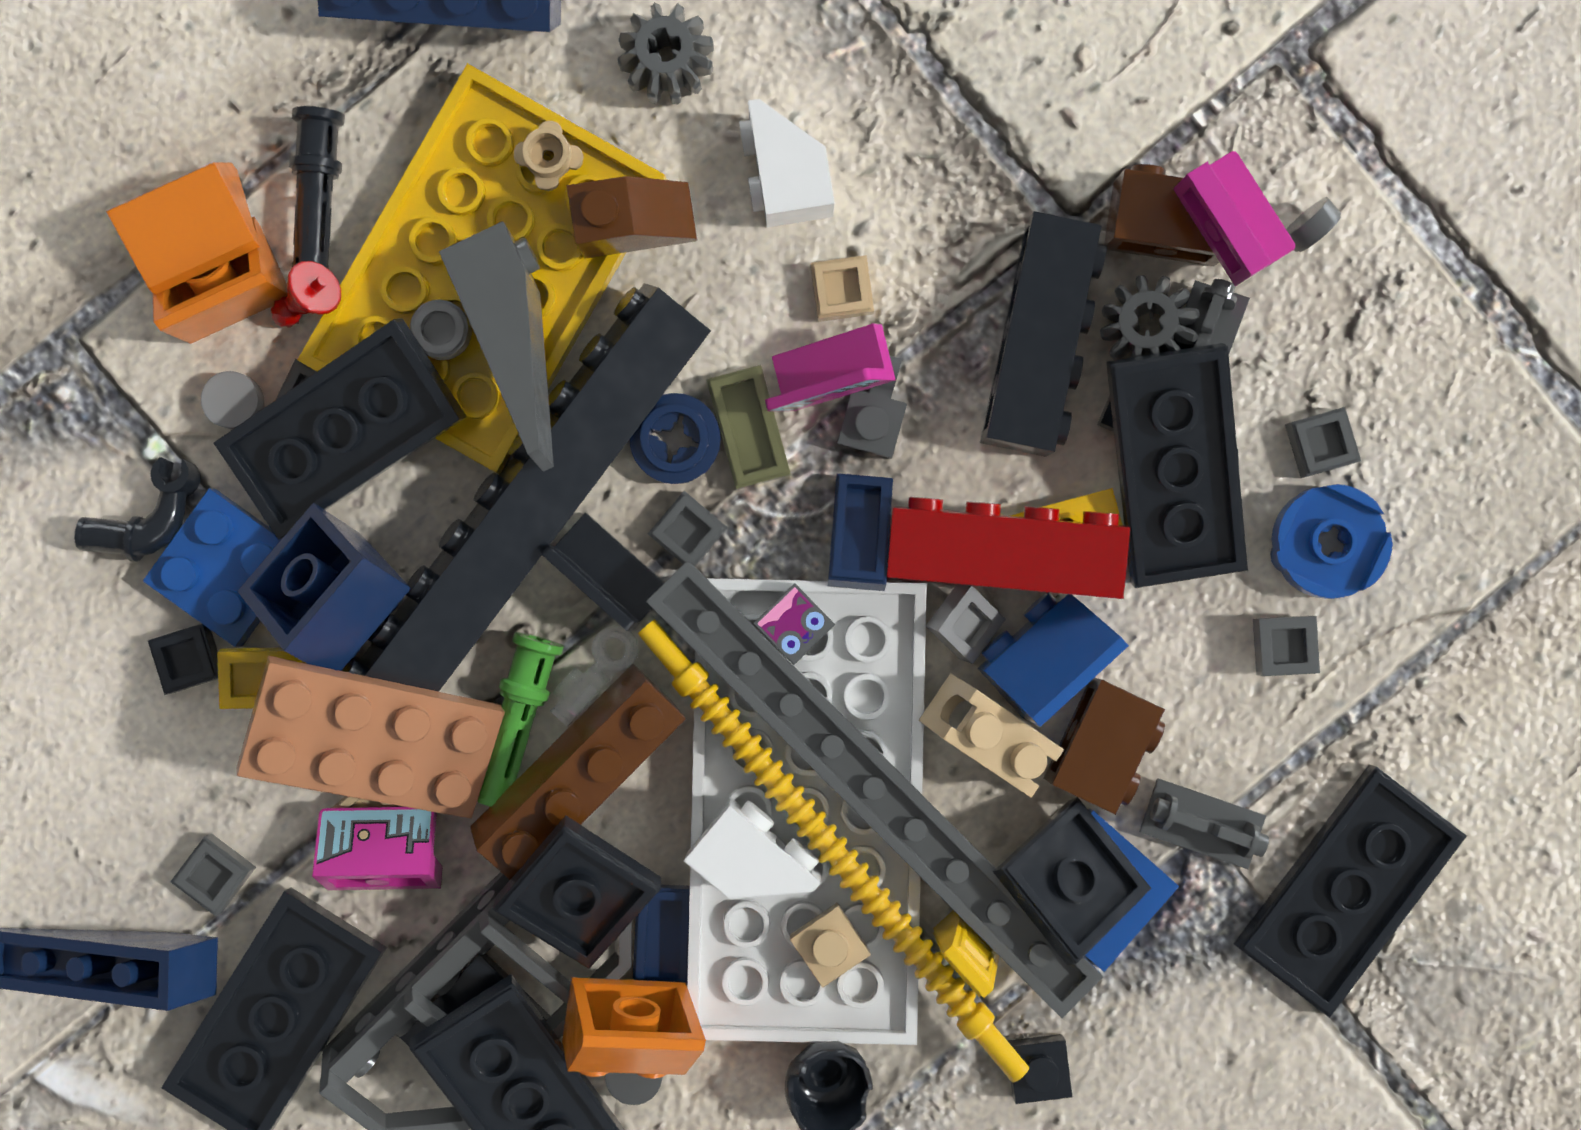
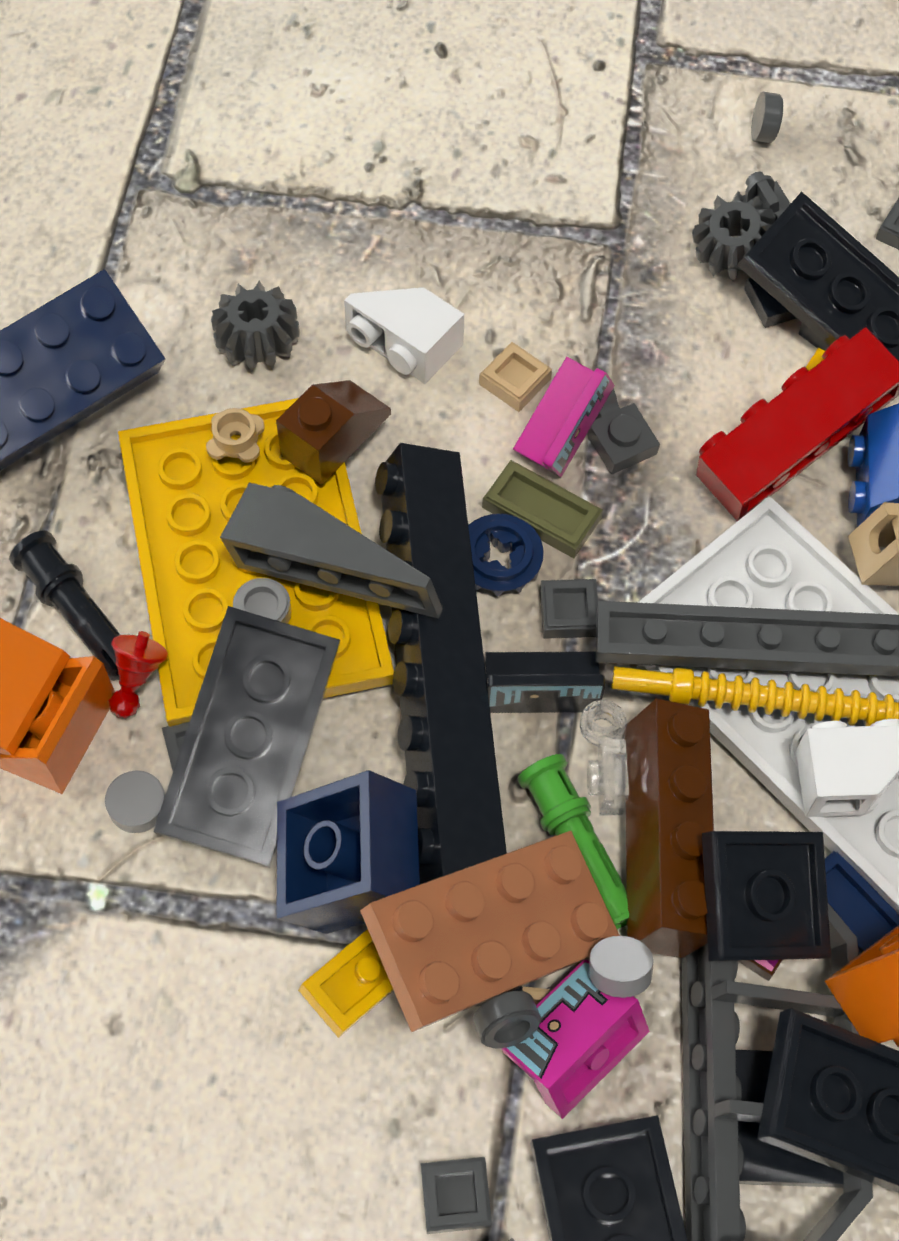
camera: 45 degrees left, 25 degrees down
black piece [74,457,201,562] -> none
blue plate [143,488,282,647] -> none
black tile [148,623,218,695] -> none
tile [753,583,835,665] -> none
dark blue tile [827,473,893,591] -> none
light grey plate [926,584,1006,664] -> none
black brick [980,211,1107,457] -> none
reddish brown brick [1104,164,1219,266] -> none
dark pink panel [1173,151,1295,287] -> none
none -> dark grey tile [473,991,541,1049]
none -> light grey tile [589,936,653,998]

